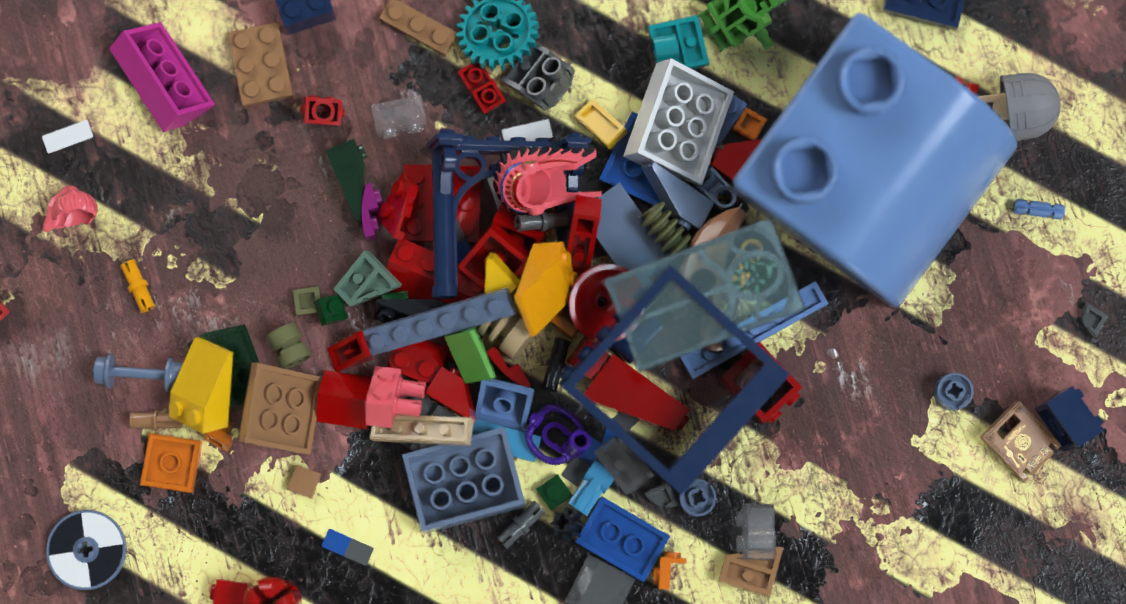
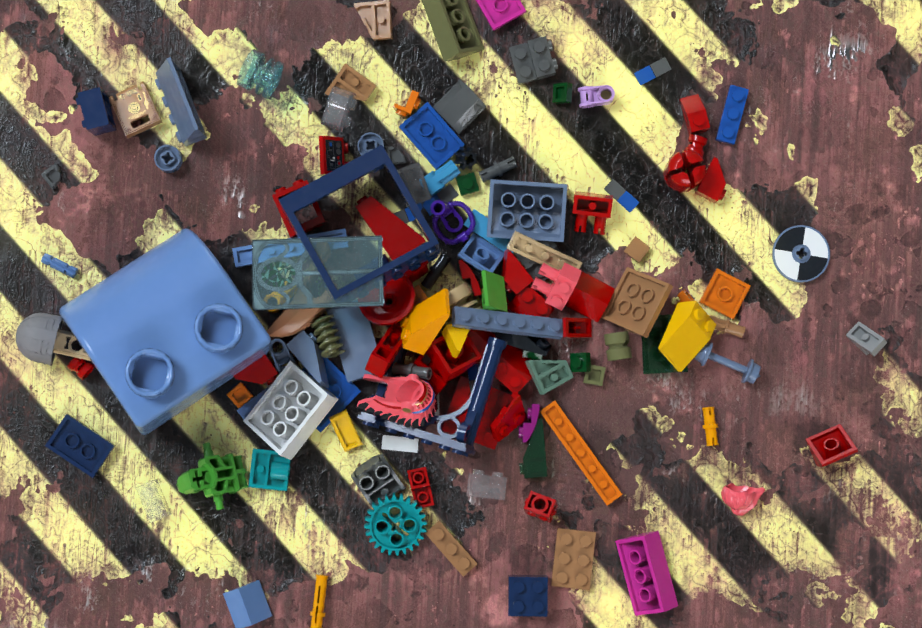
camera: 155 degrees left, 5 degrees up
white sticker [42,120,93,153] -> none
none -> sand blue slope [155,57,207,146]
none -> clear light blue wheel [237,49,284,99]
none -> slope [319,136,349,176]
none -> orange plate [539,400,623,505]
none -> red brick [572,191,613,235]

